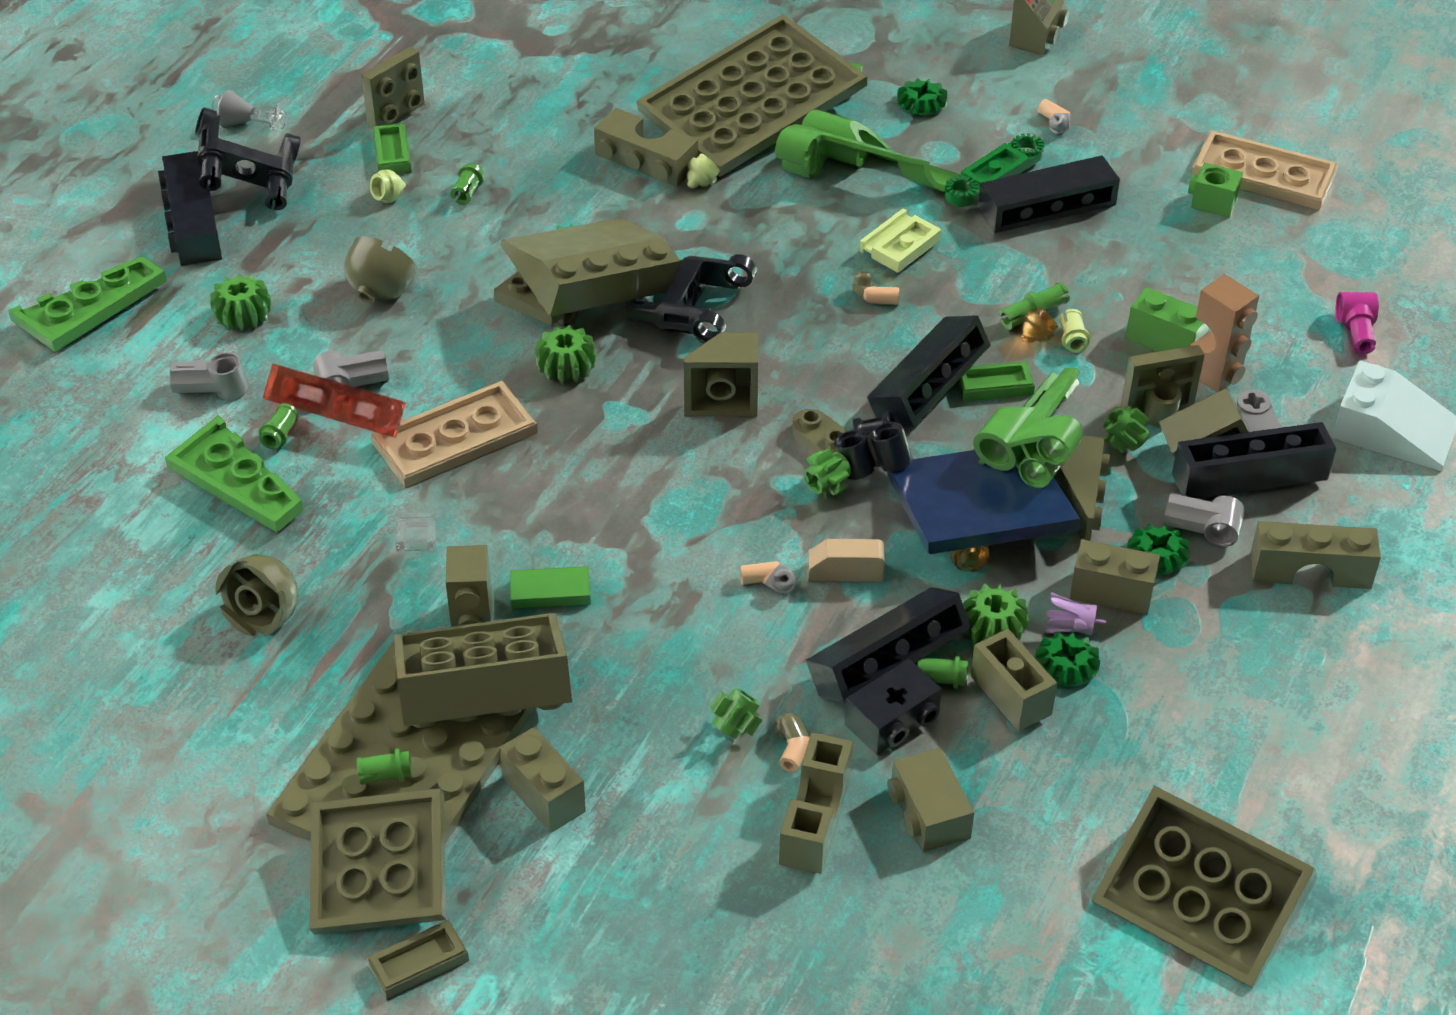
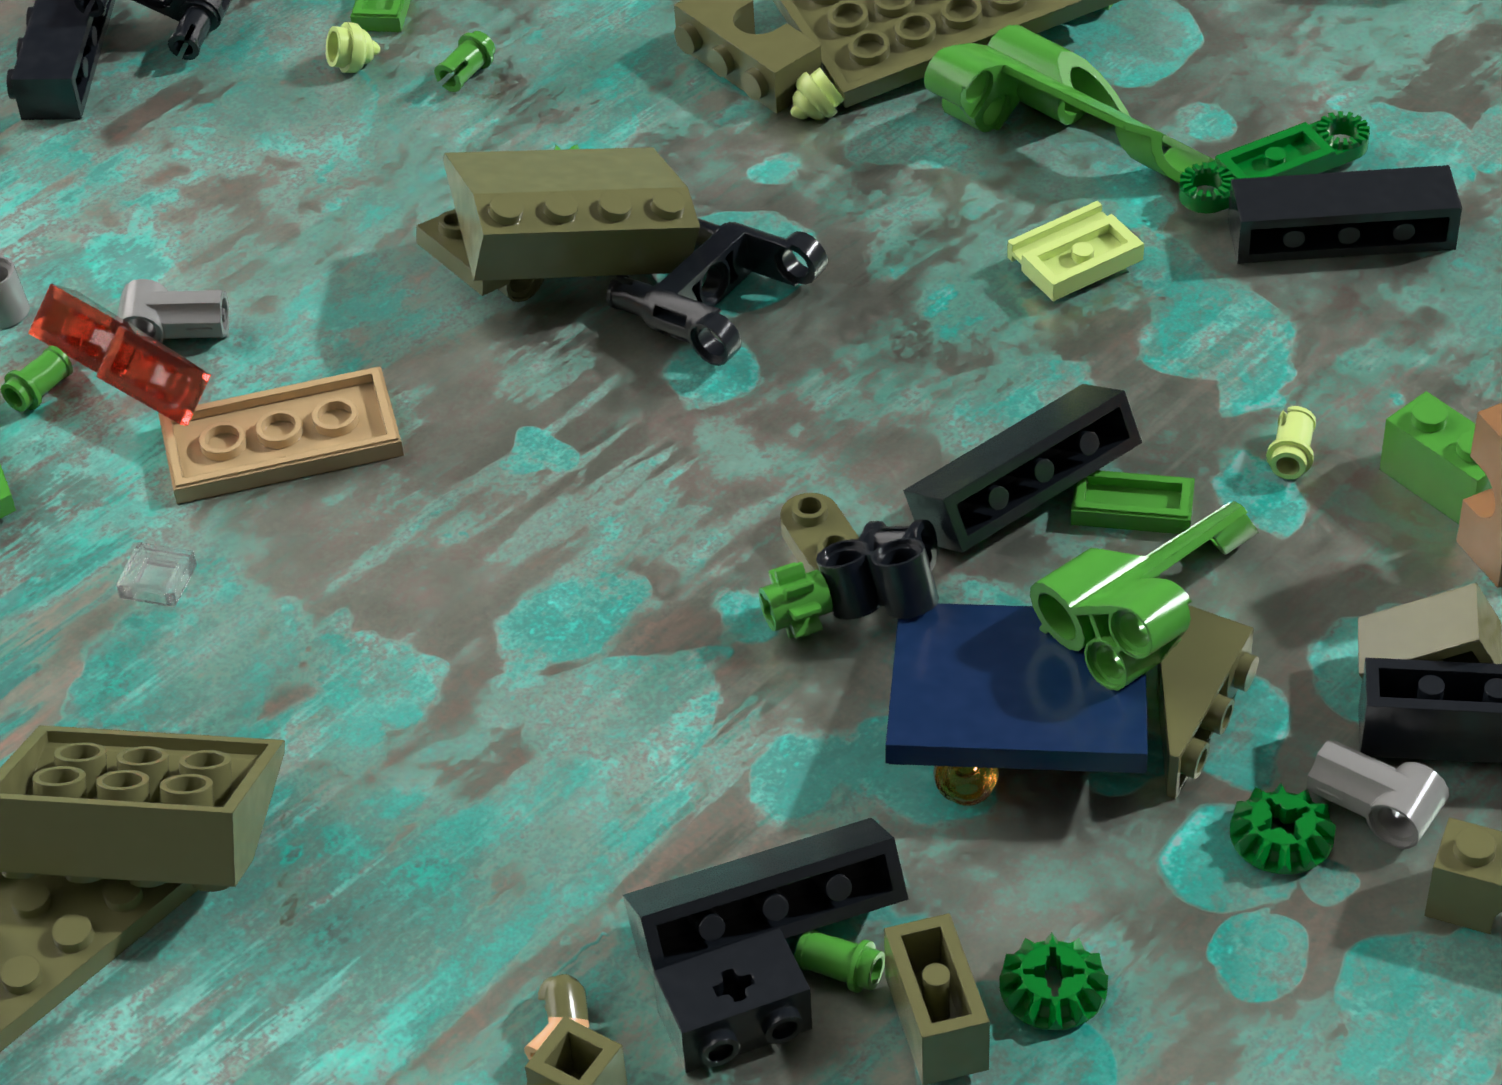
camera: 20 degrees right, 0 degrees up
bright green gear [209,274,272,331] -> none
olive cylinder [344,236,417,303] -> none
olive brick [445,545,493,627] -> none
olive brick [499,727,586,833] -> none
bright green tile [510,566,591,609] -> none
bright green gear [535,325,596,384] -> none
olive slope [684,332,758,416] -> none
bright green gear [709,687,763,739] -> none
arm [740,561,796,593] -> none
tan piece [808,539,885,582] -> none
light nougat arm [852,272,899,305] -> none
green gear [897,78,947,115] -> none
bright green gear [963,583,1029,645] -> none
bright green pin [999,282,1070,330] -> none
clear orange plate [1022,307,1058,343] -> none
arm [1038,99,1070,135] -> none
lavender piece [1044,592,1106,636] -> none
olive brick [1069,539,1160,615] -> none
bright green gear [1103,405,1149,453] -> none
olive plate [1121,345,1205,428] -> none

